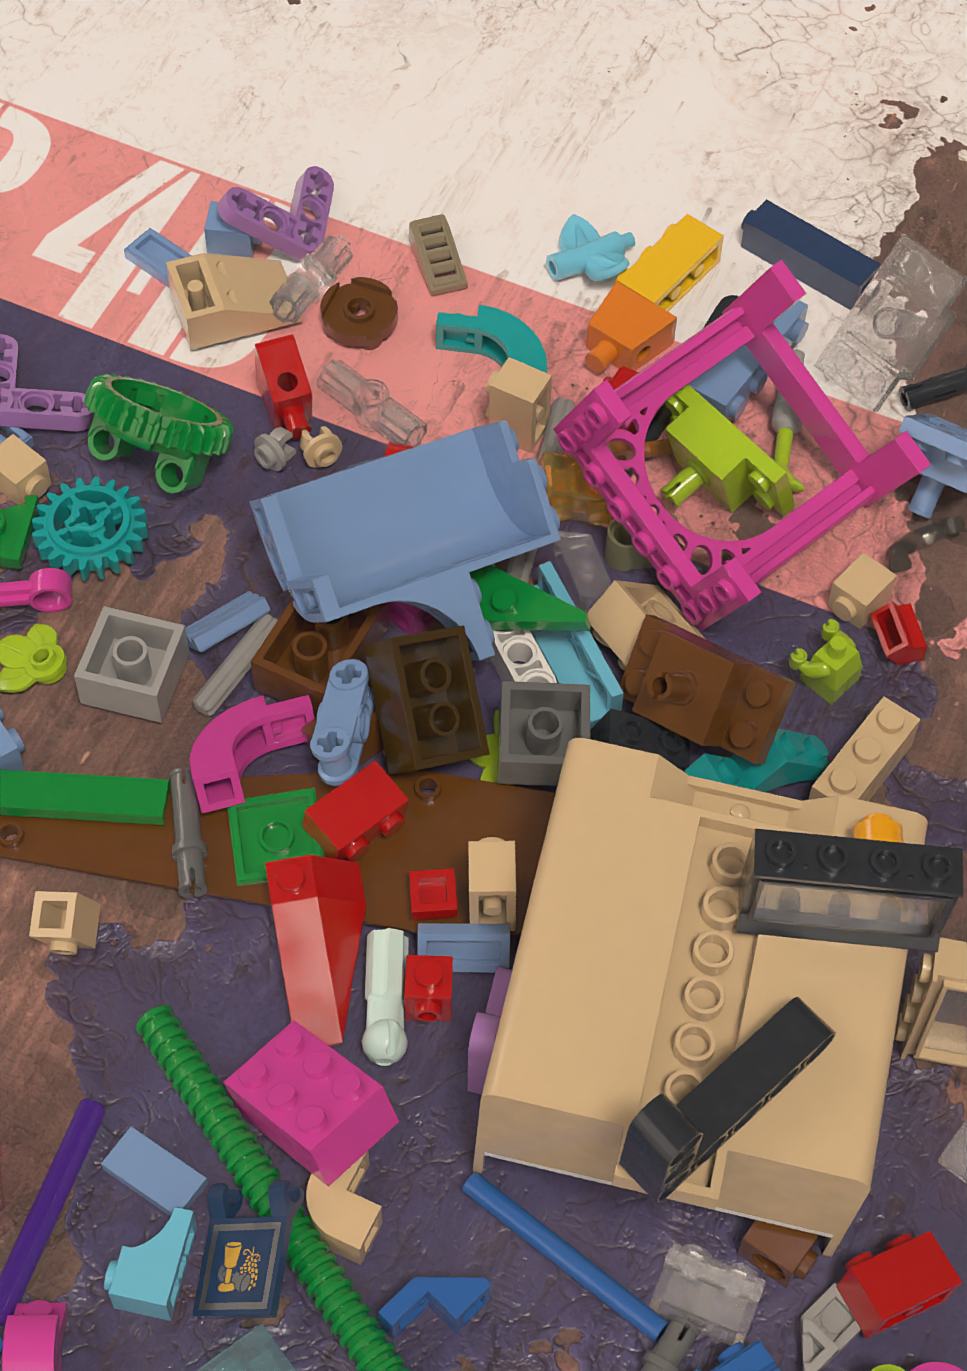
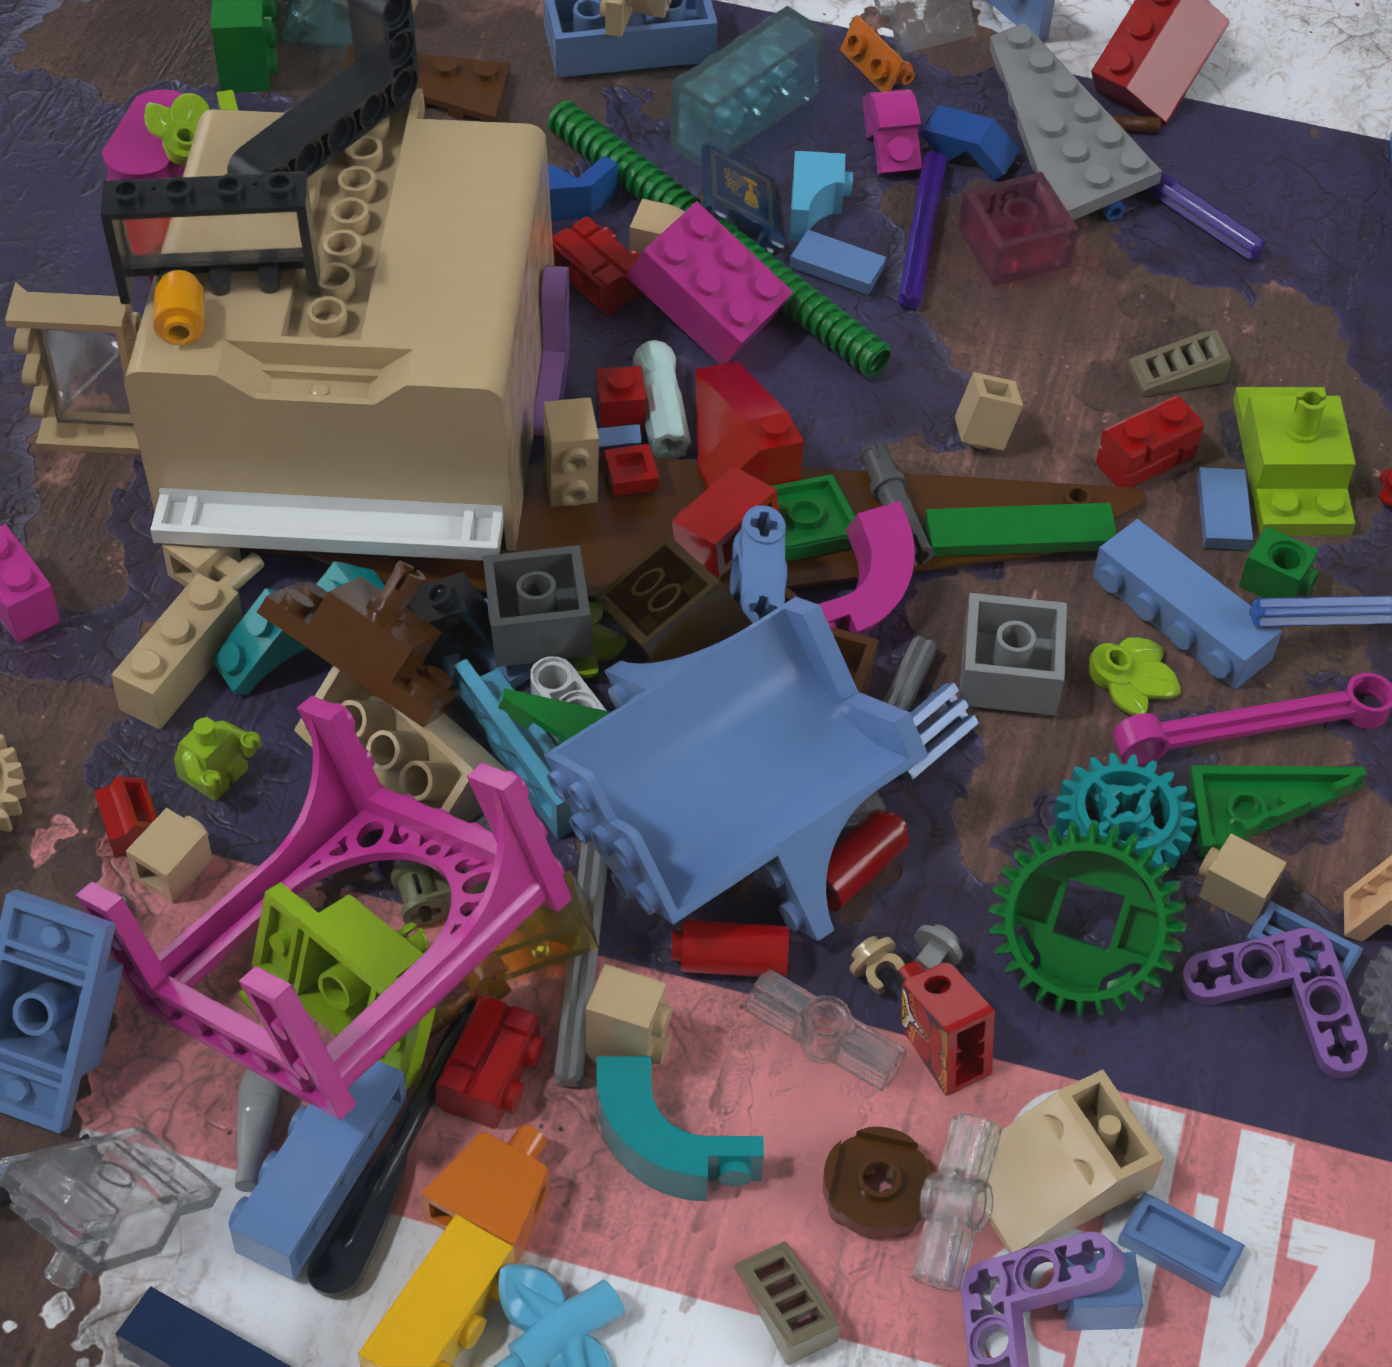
camera: 170 degrees right, 5 degrees down
none -> red brick [552,216,643,315]

